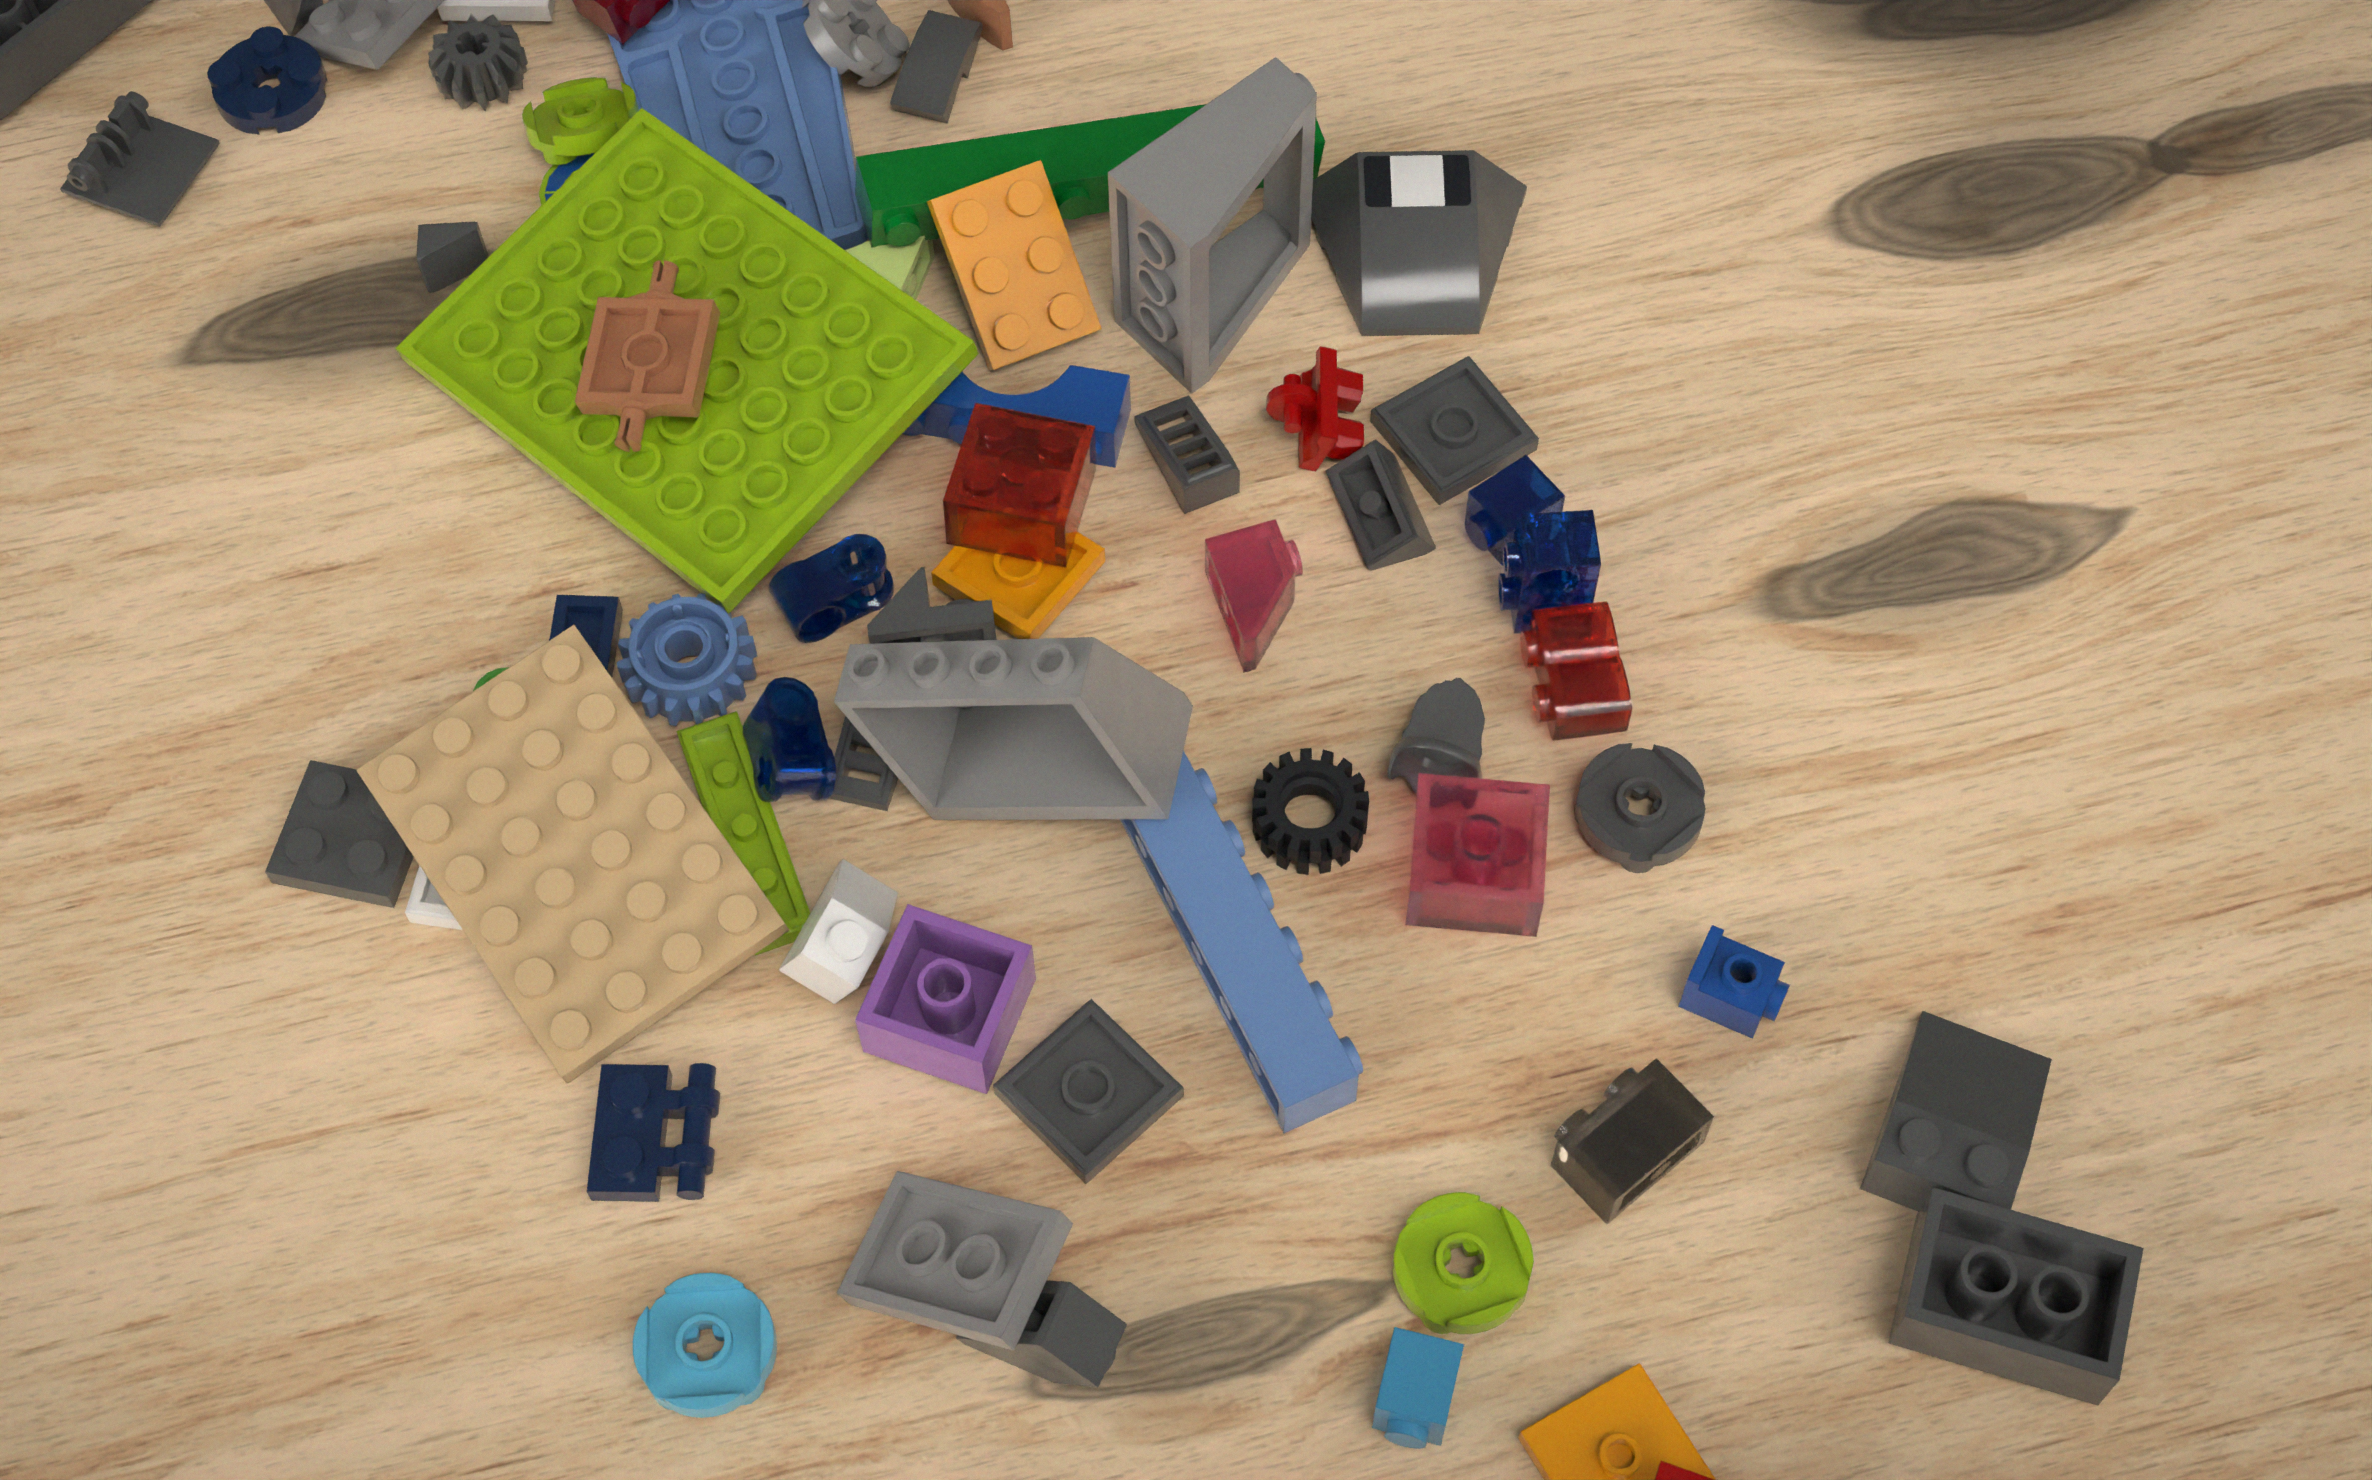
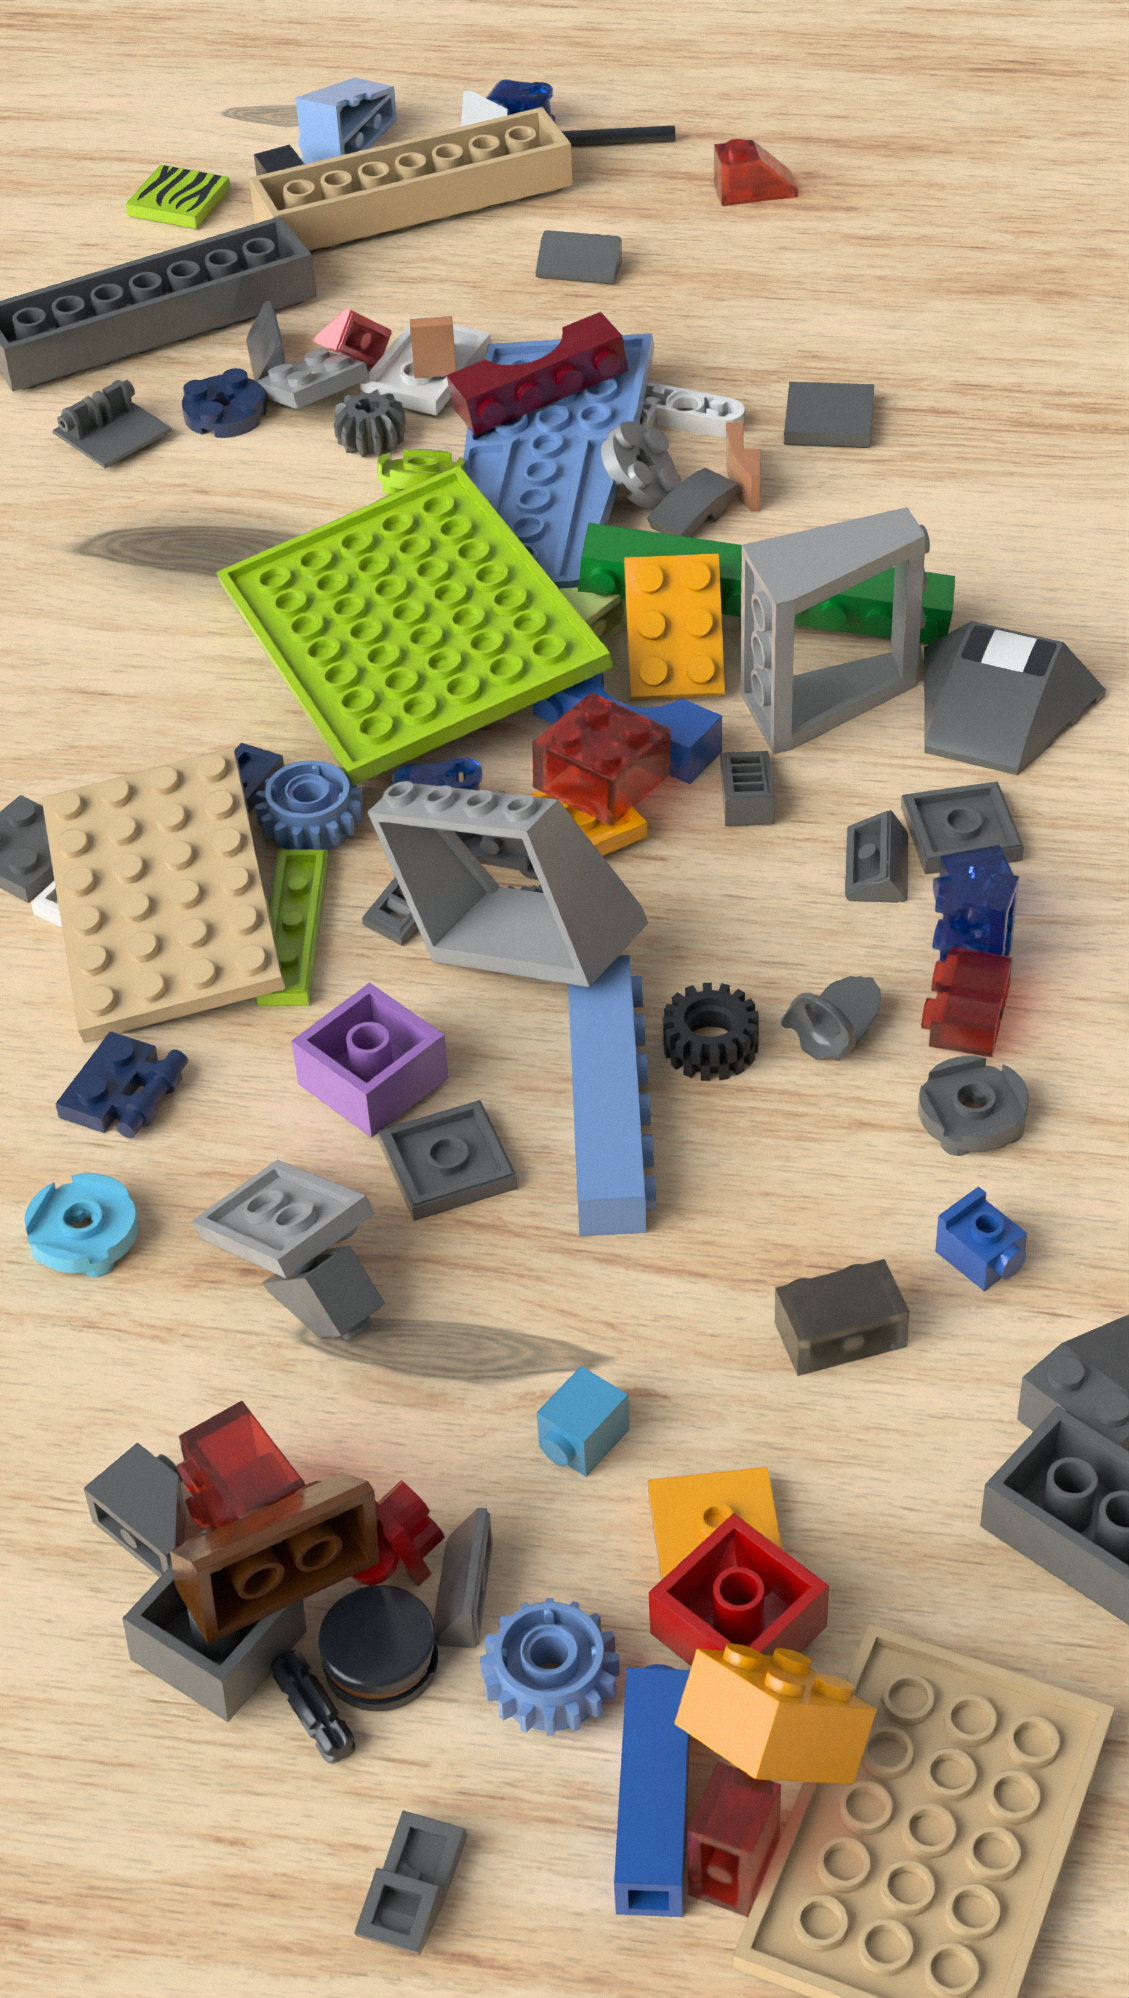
camera: 25 degrees right, 15 degrees down
dark grey slope [417,221,489,293] -> none
nougat plate [575,260,720,452] -> none
clear blue piece [743,677,836,802] -> none
white slope [779,859,898,1004] -> none
clear pink slope [1205,519,1303,672] -> none
red hips [1266,346,1364,472] -> none
lime plate [1393,1192,1534,1334] -> none
clear pink brick [1405,773,1550,937] -> none

